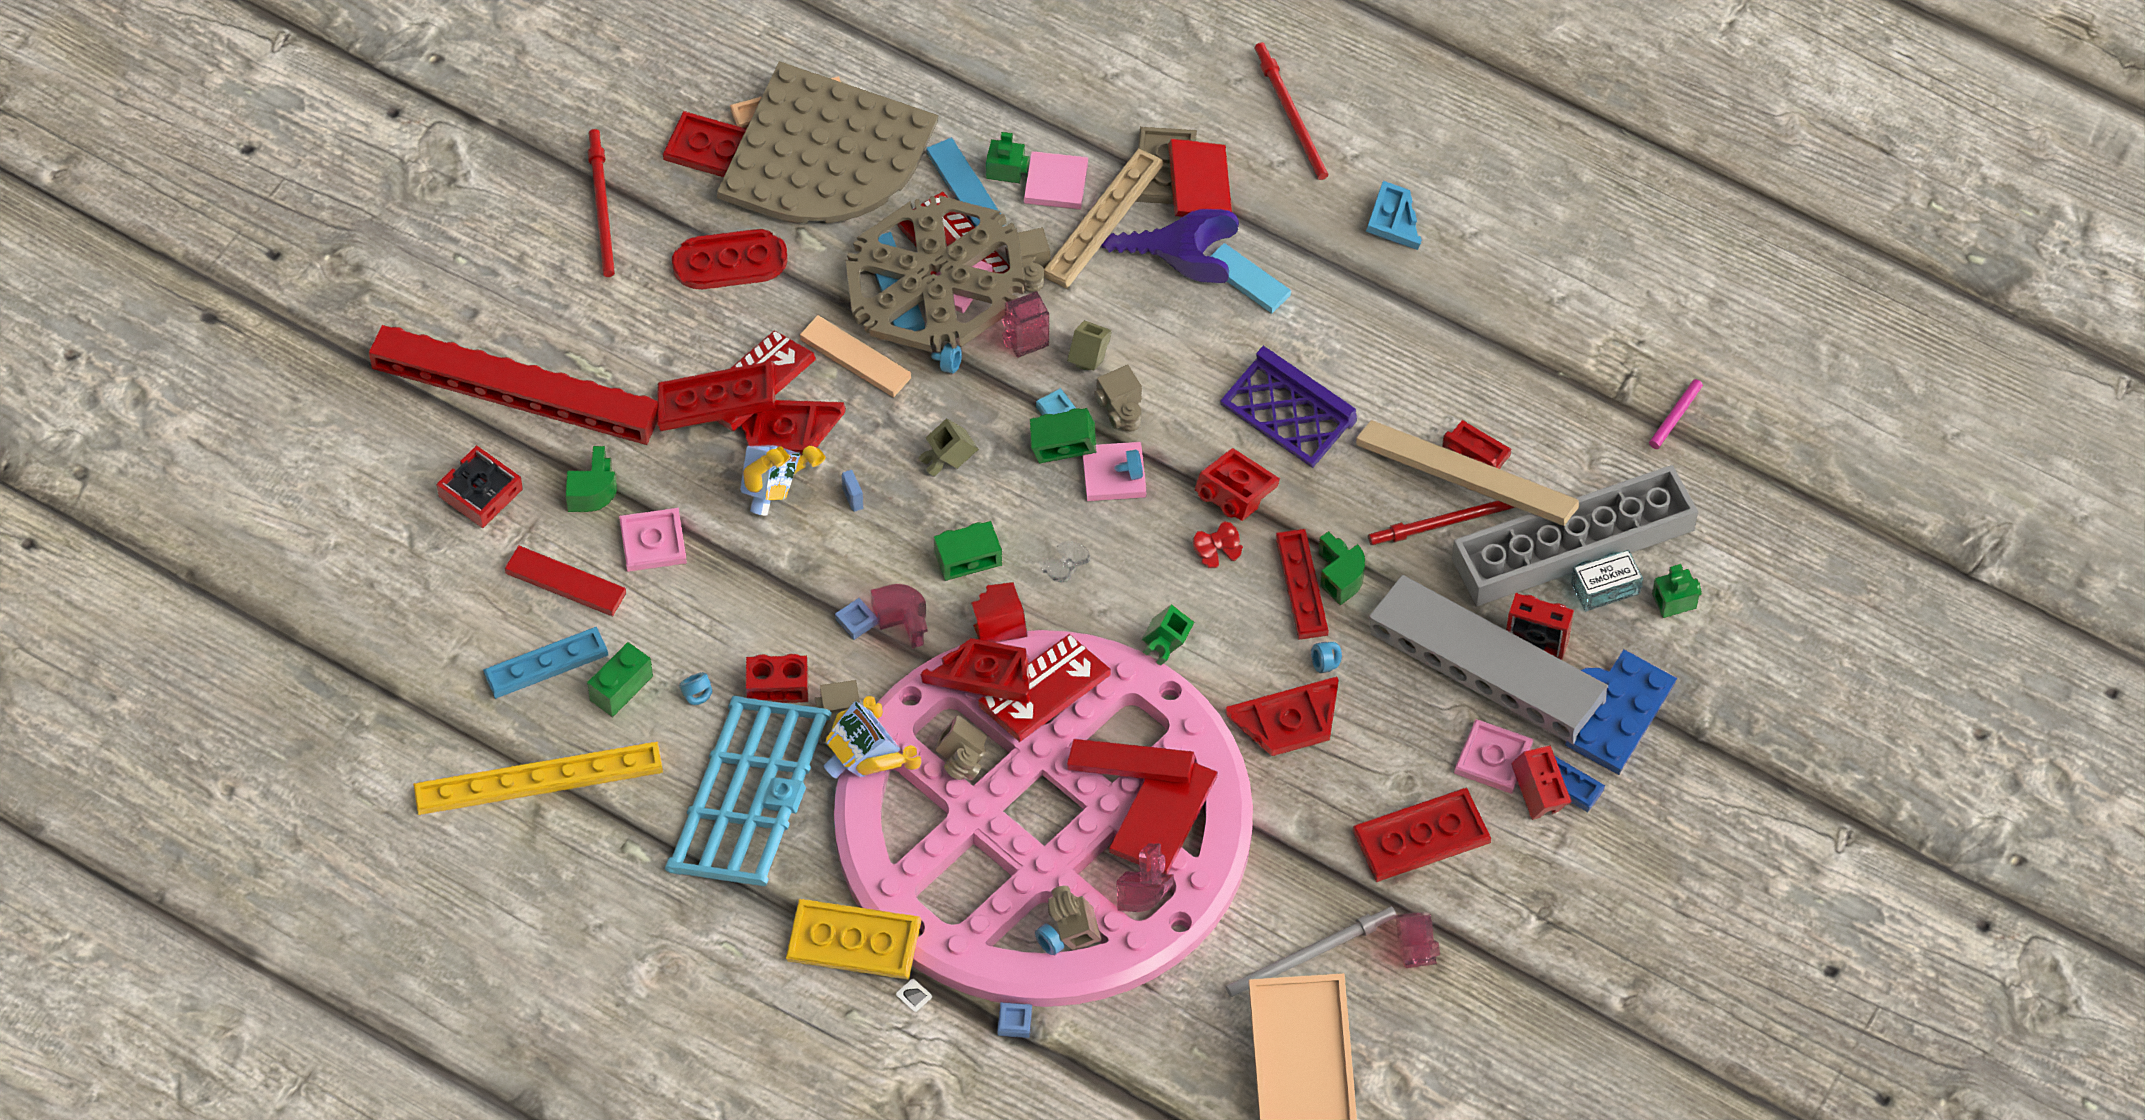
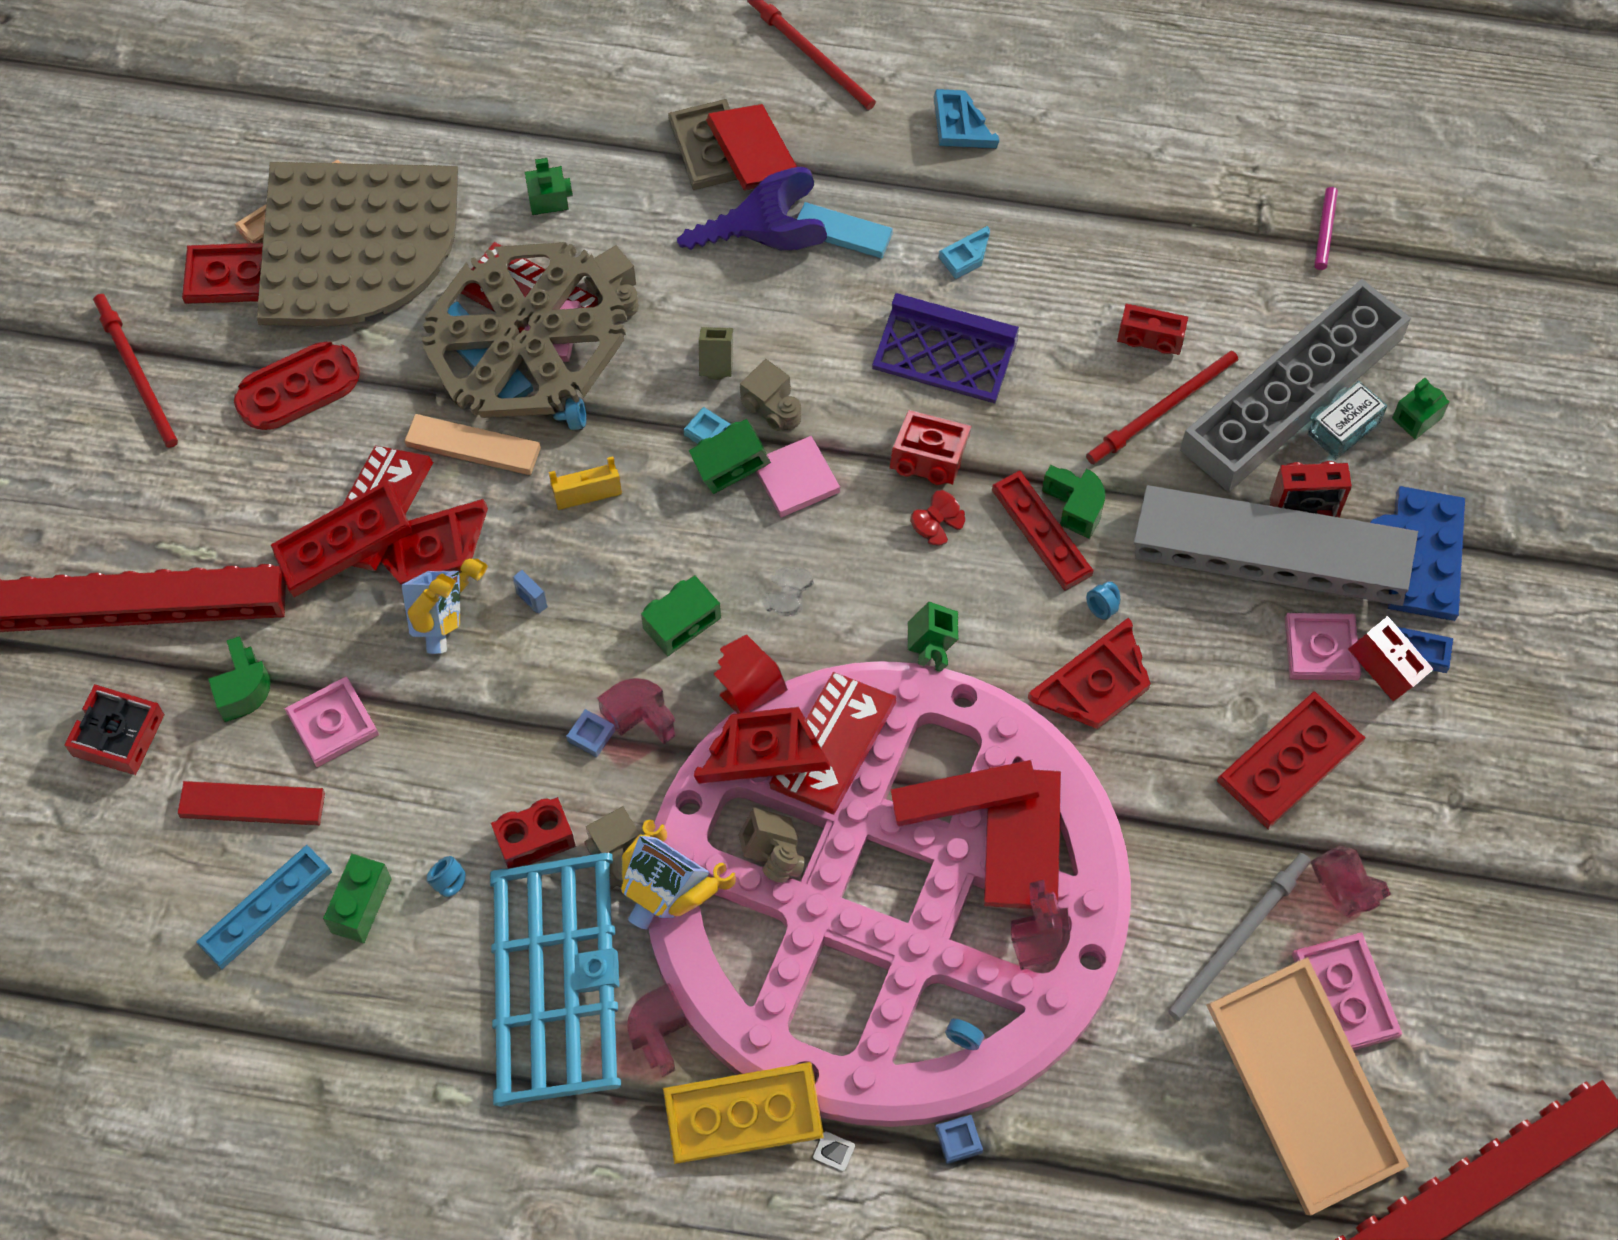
camera: 20 degrees left, 5 degrees up
yellow tile [413,741,663,815] -> none
olive brick [918,418,979,476] -> none
dark azure tile [926,137,1005,227] -> none
clear pink brick [1002,291,1049,358] -> none
bright pink tile [1024,151,1088,209] -> none
tan tile [1044,148,1163,289] -> none
dark tan brick [1048,886,1101,951] -> none
dark azure tile [1114,449,1143,480] -> none
tan tile [1356,420,1579,526] -> none
none -> yellow hinge [549,456,622,510]
none -> clear pink brick [627,983,687,1077]
none -> medium azure tile [938,226,990,279]
none -> bright pink tile [1292,932,1402,1051]

